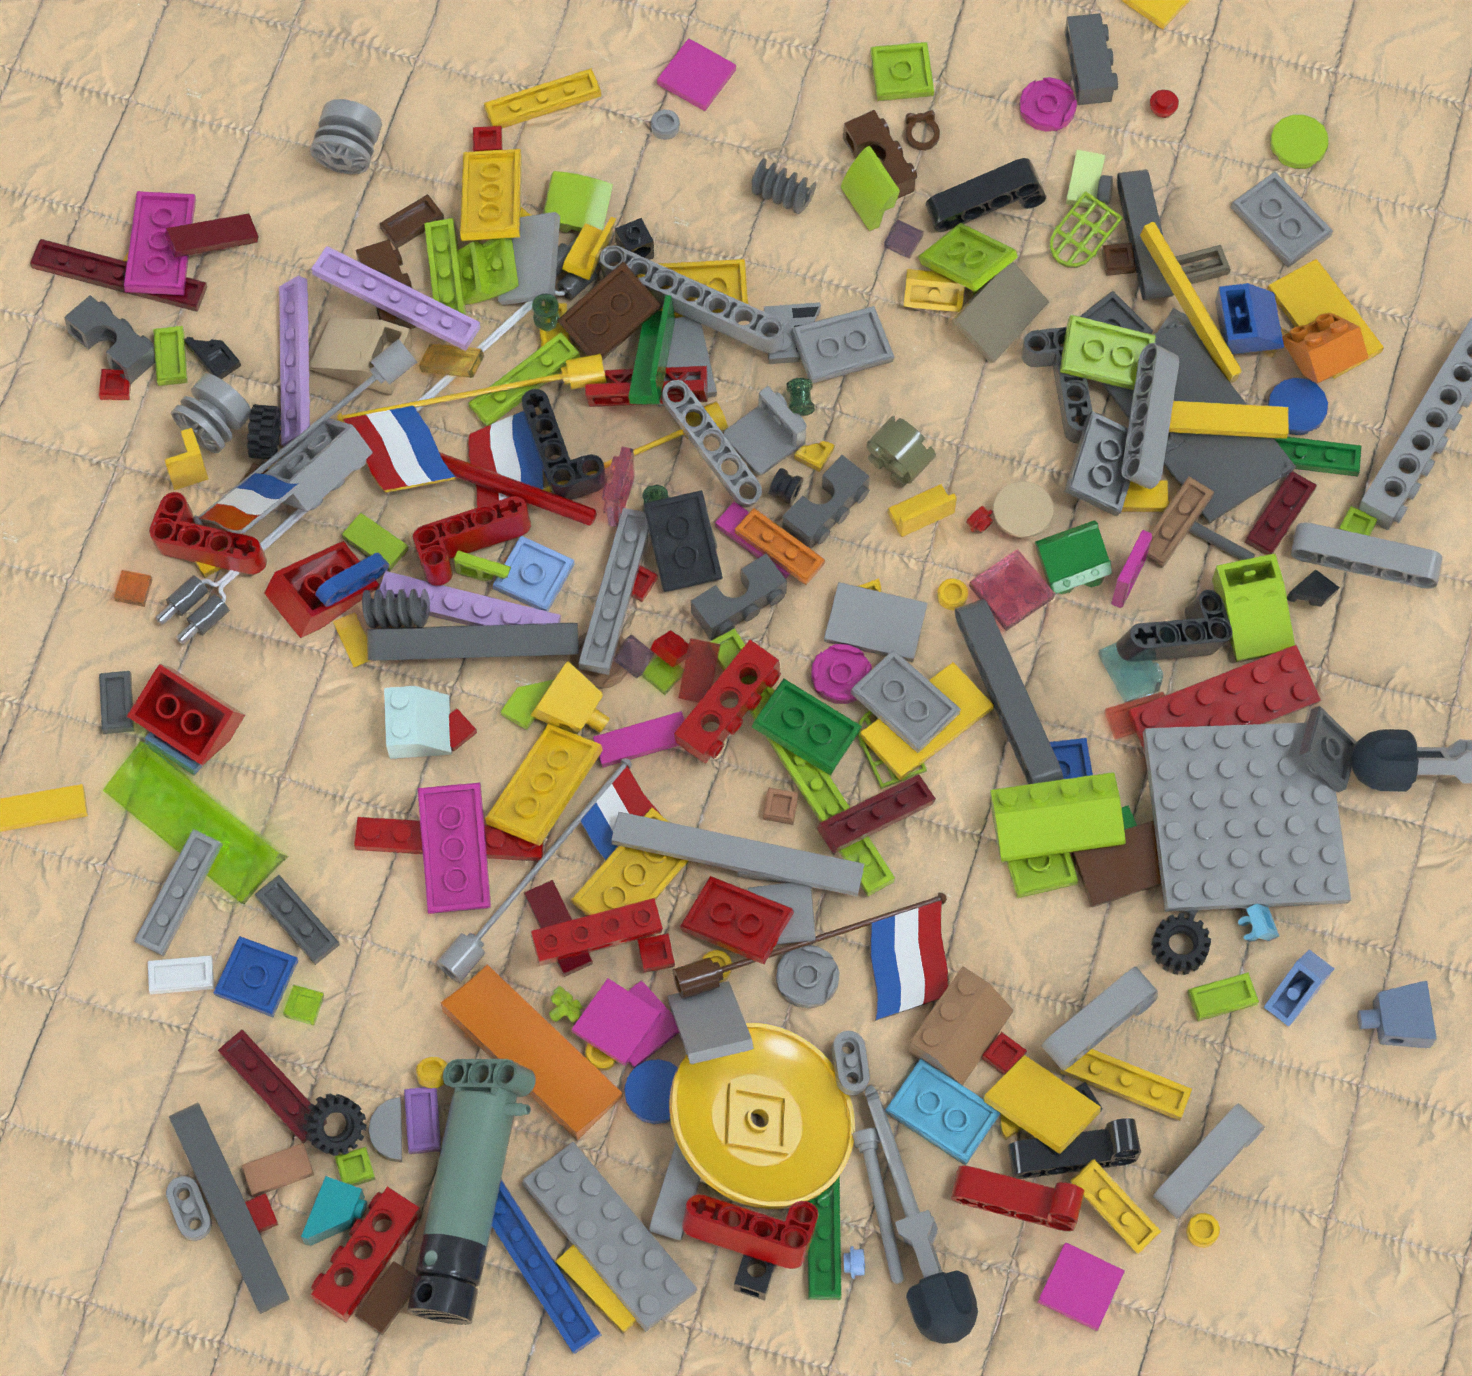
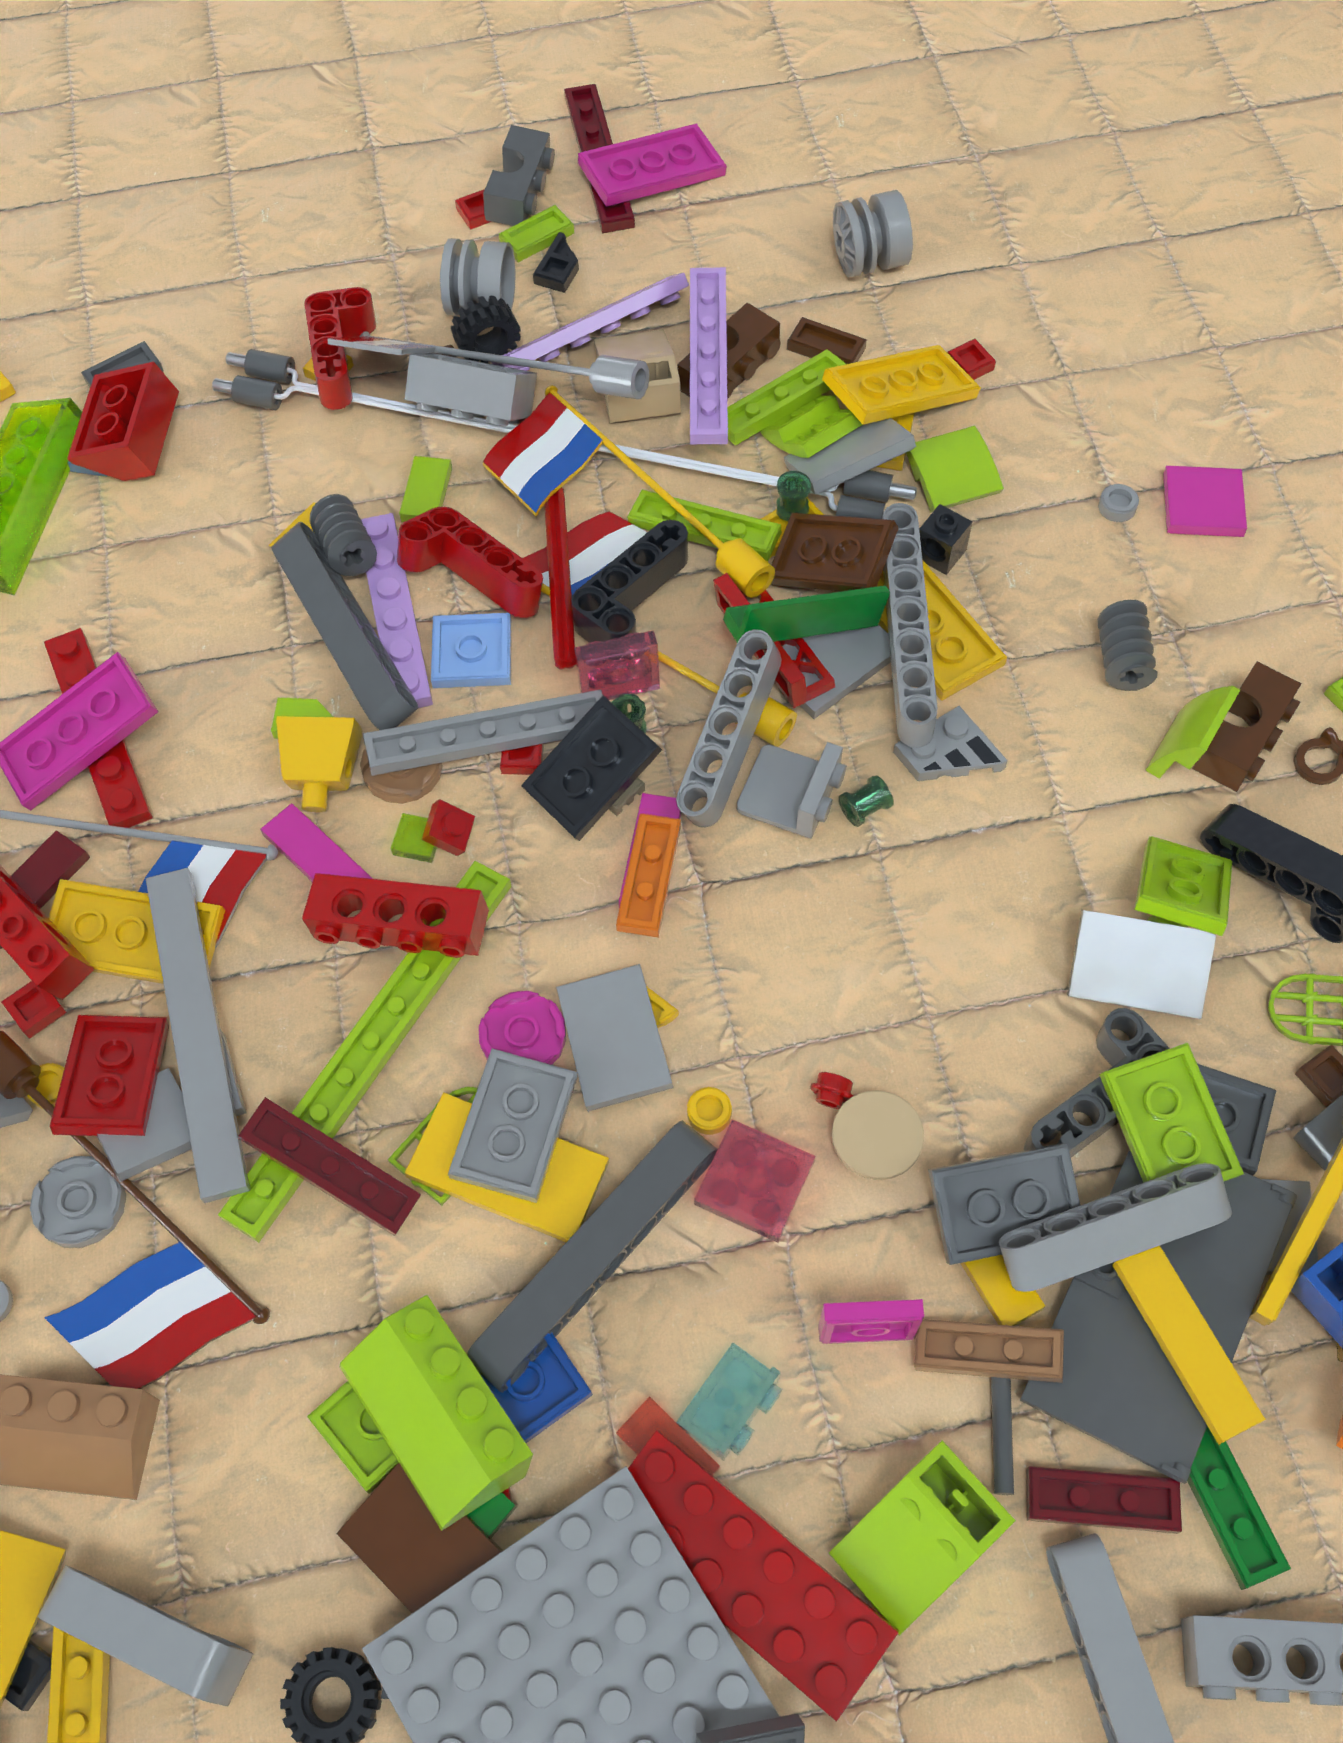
camera: 65 degrees right, 5 degrees down
clear orange tile [114,570,153,607] -> none
yellow panel [164,428,209,491] -> none
dark red tile [165,213,259,258] -> none
red slope [264,541,380,638] -> none
blue beam [315,553,390,607] -> none
light aqua slope [384,686,452,759] -> none
clear yellow tile [418,343,485,378] -> none
red tile [449,708,477,752] -> none
lime tile [454,551,511,581] -> none
yellow tile [484,68,602,128] -> none
yellow tile [485,723,603,846] -> none
yellow panel [562,217,616,280] -> none
tile [613,634,654,679] -> none
clear red tile [678,638,721,703] -> none
dark grey arch [691,554,787,641] -> none
green tile [752,678,862,776] -> none
nougat tile [763,787,799,825] -> none
black wheel [769,468,803,505] -> none
dark grey arch [782,455,870,549] -> none
light grey tile [791,306,895,384] -> none
yellow tile [794,441,835,472] -> none
olive brick [867,416,936,487] -> none
clear purple tile [884,220,924,259] -> none
yellow panel [888,484,957,537] -> none
yellow panel [903,269,965,312] -> none
red tile [982,1032,1027,1075] -> none
green slope [1035,520,1112,595] -> none
black beam [1116,590,1233,662] -> none
blue tile [1268,378,1328,435] -> none
black tile [1287,569,1340,607] -> none
lime tile [1339,506,1378,536] -> none

